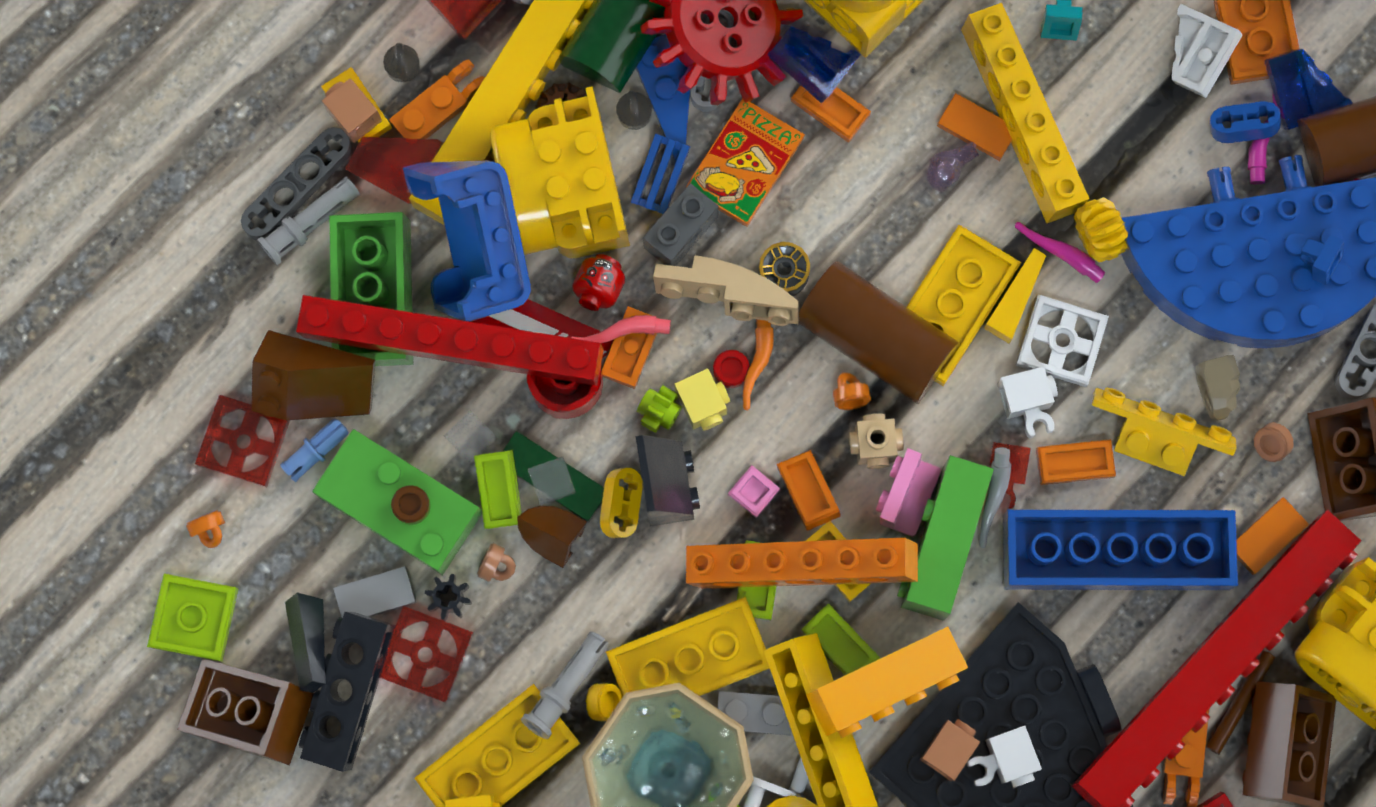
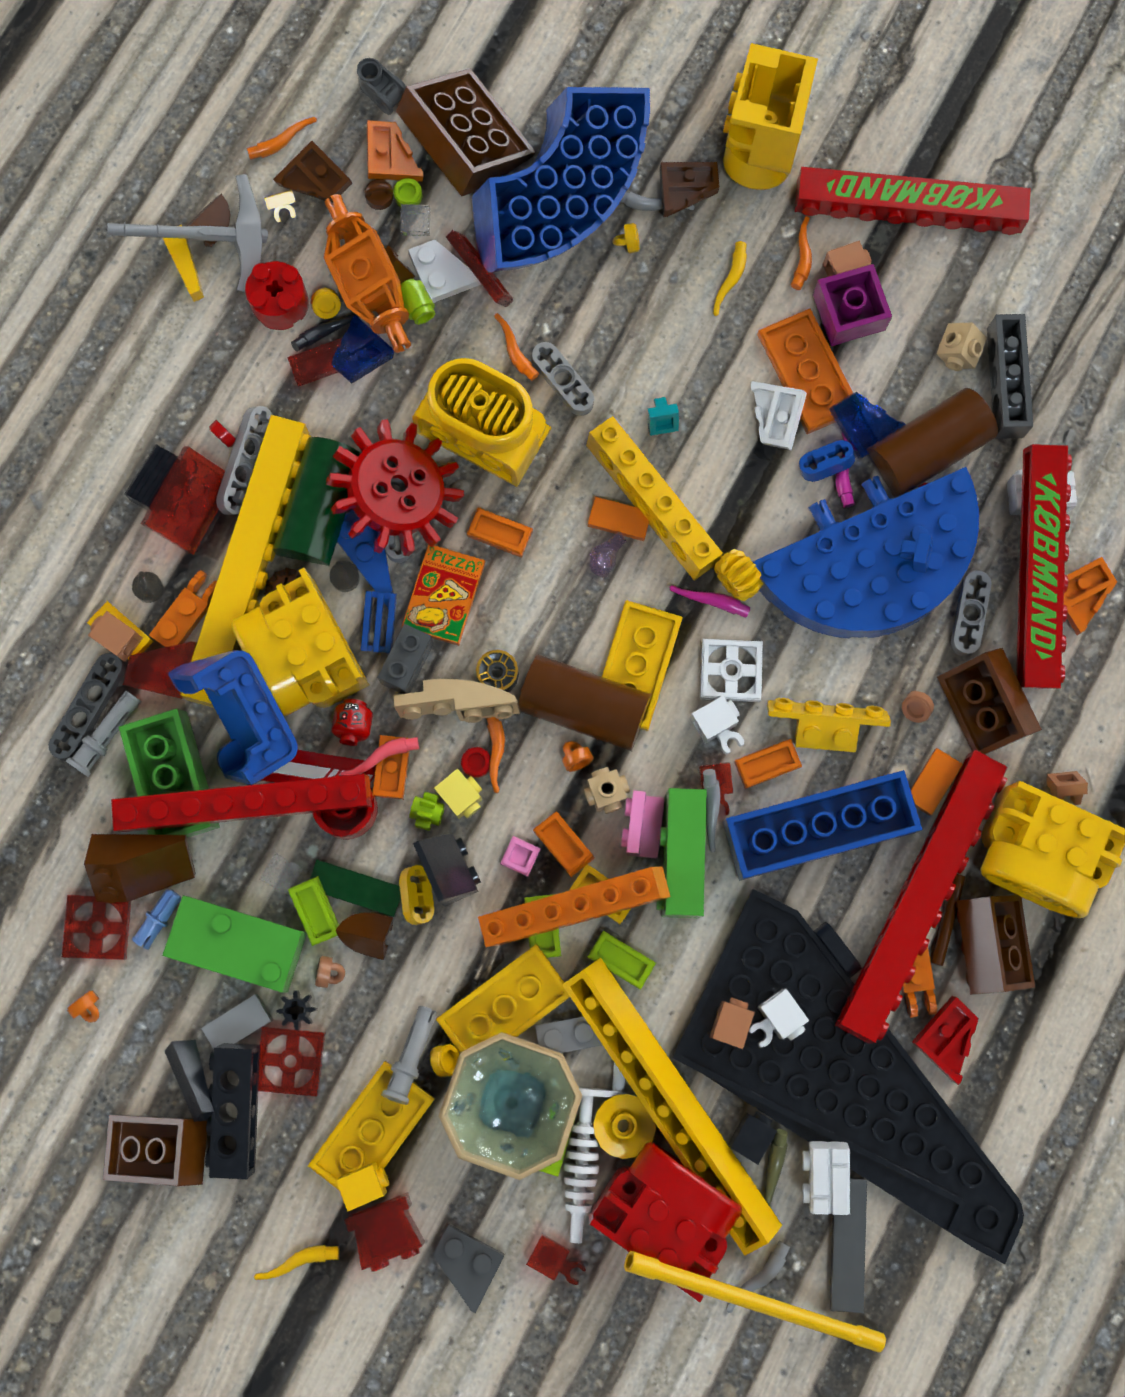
camera: 20 degrees left, 0 degrees up
lime tile [147,574,239,662] -> none
reddish brown tile [391,485,431,525] -> none
clear tile [528,457,576,505] -> none
clear blue wing [767,26,861,103] -> none
light orange brick [806,626,968,738] -> none
yellow piece [984,248,1046,344] -> none
dark tan rock [1195,355,1241,421] -> none

